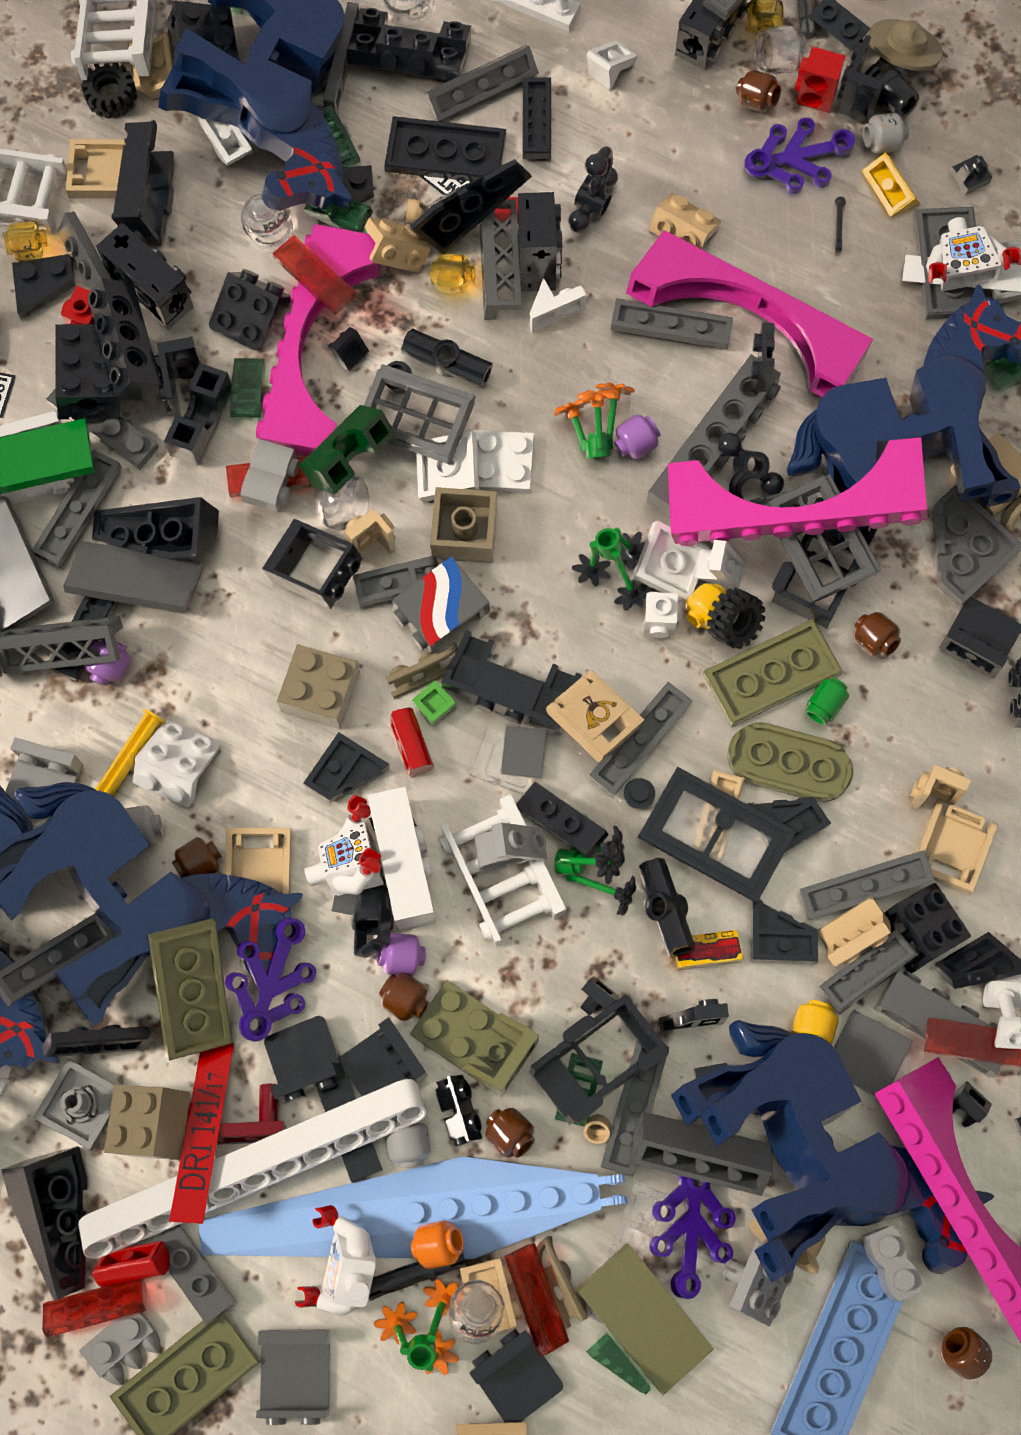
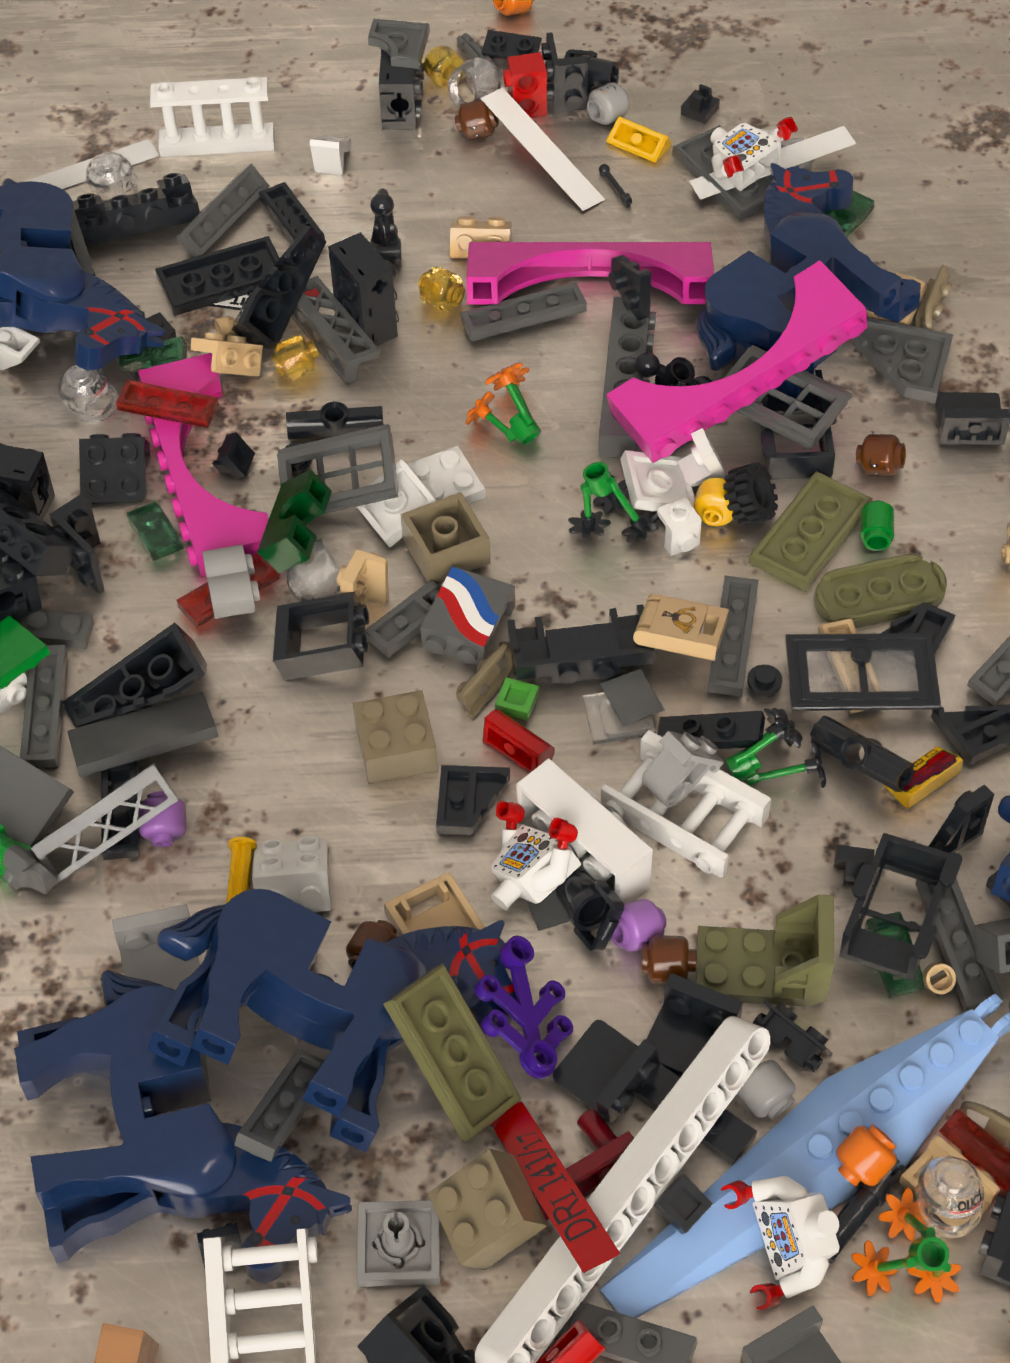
camera: 30 degrees left, 20 degrees down
black plate [43,1025,150,1057] -> none
black arch [164,363,233,466] -> none
reddish brown head [485,1108,535,1158] -> none
white slope [530,279,586,332] -> none
medium lavender head [614,414,661,460] -> none
dark purple plant [744,118,855,194] -> none
dark tan hat [868,19,943,71] -> none
none -> clear yellow head [418,266,465,311]
none -> white sticker [480,87,605,211]
none -> black tile [654,1174,713,1234]

